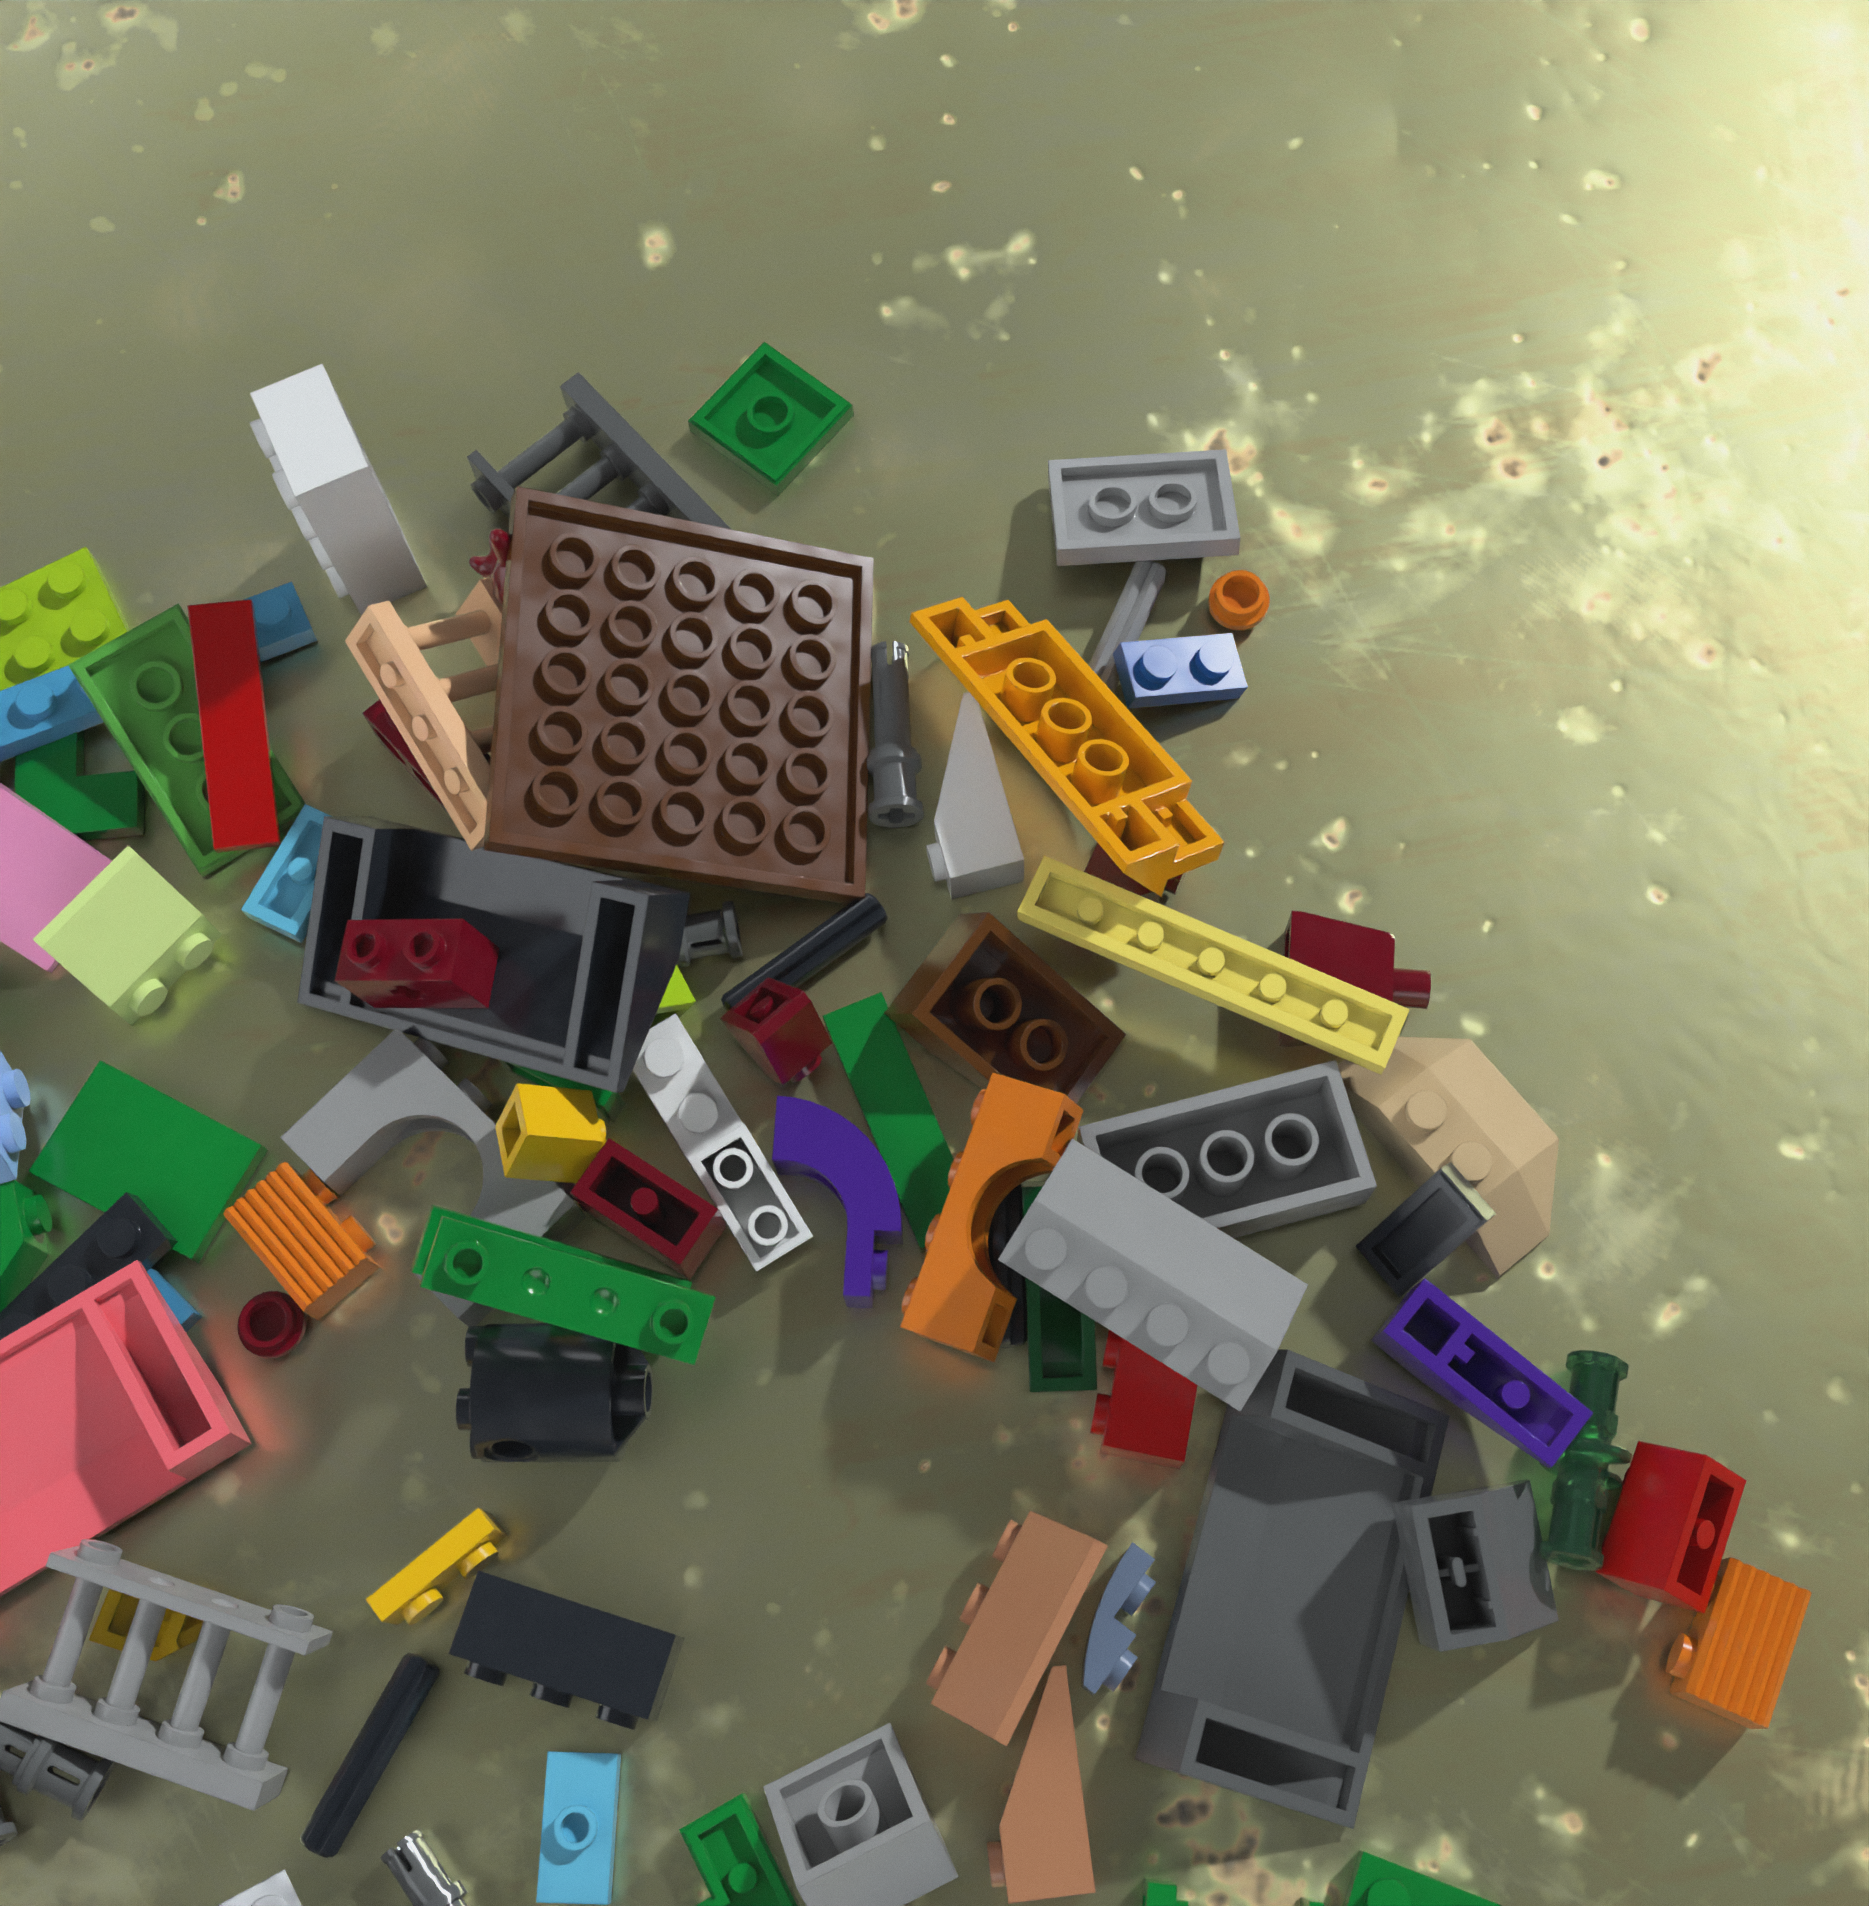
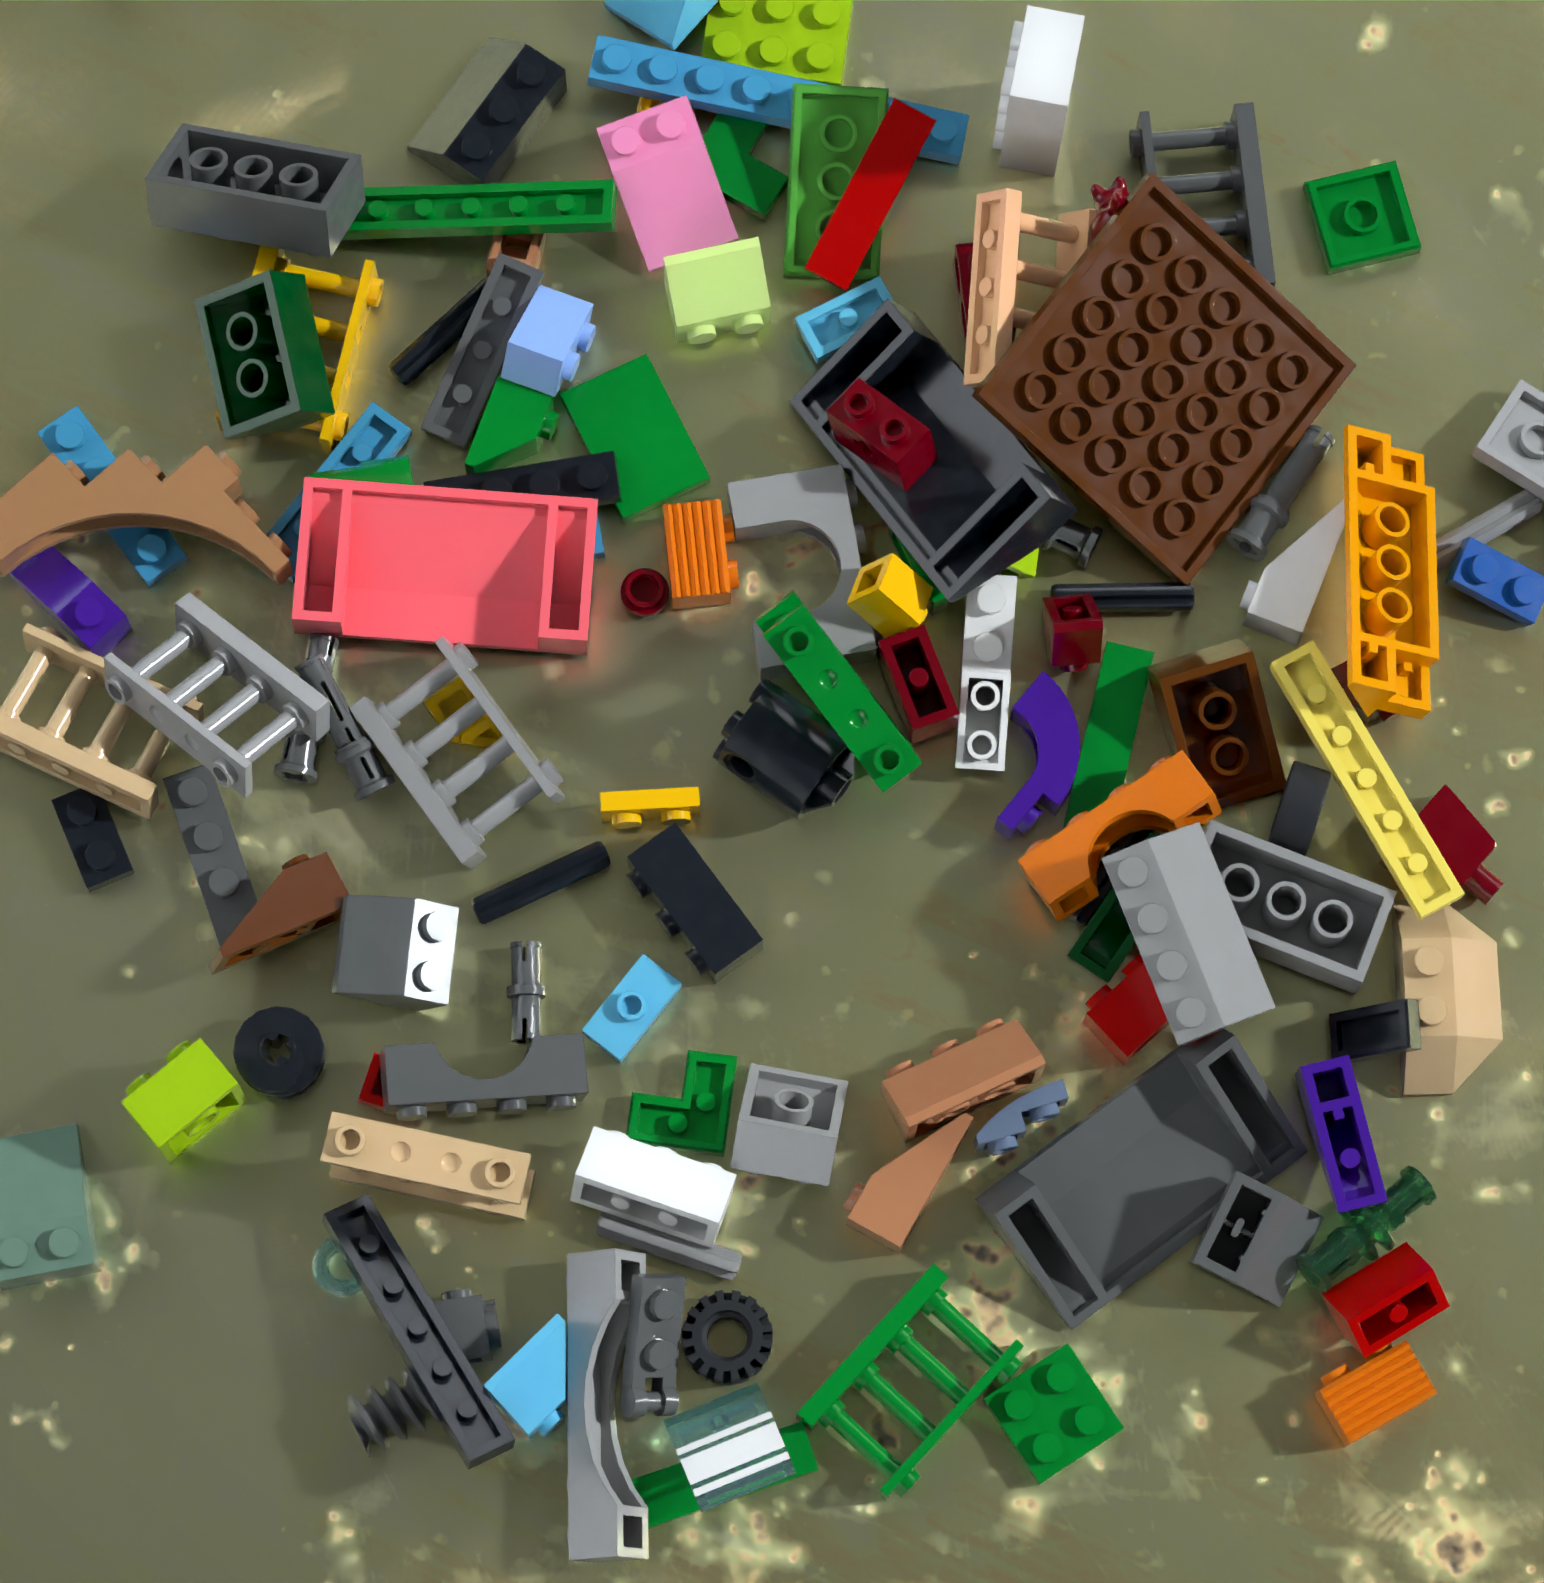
camera: 30 degrees right, 5 degrees up
none -> black tyre [1268,761,1331,856]

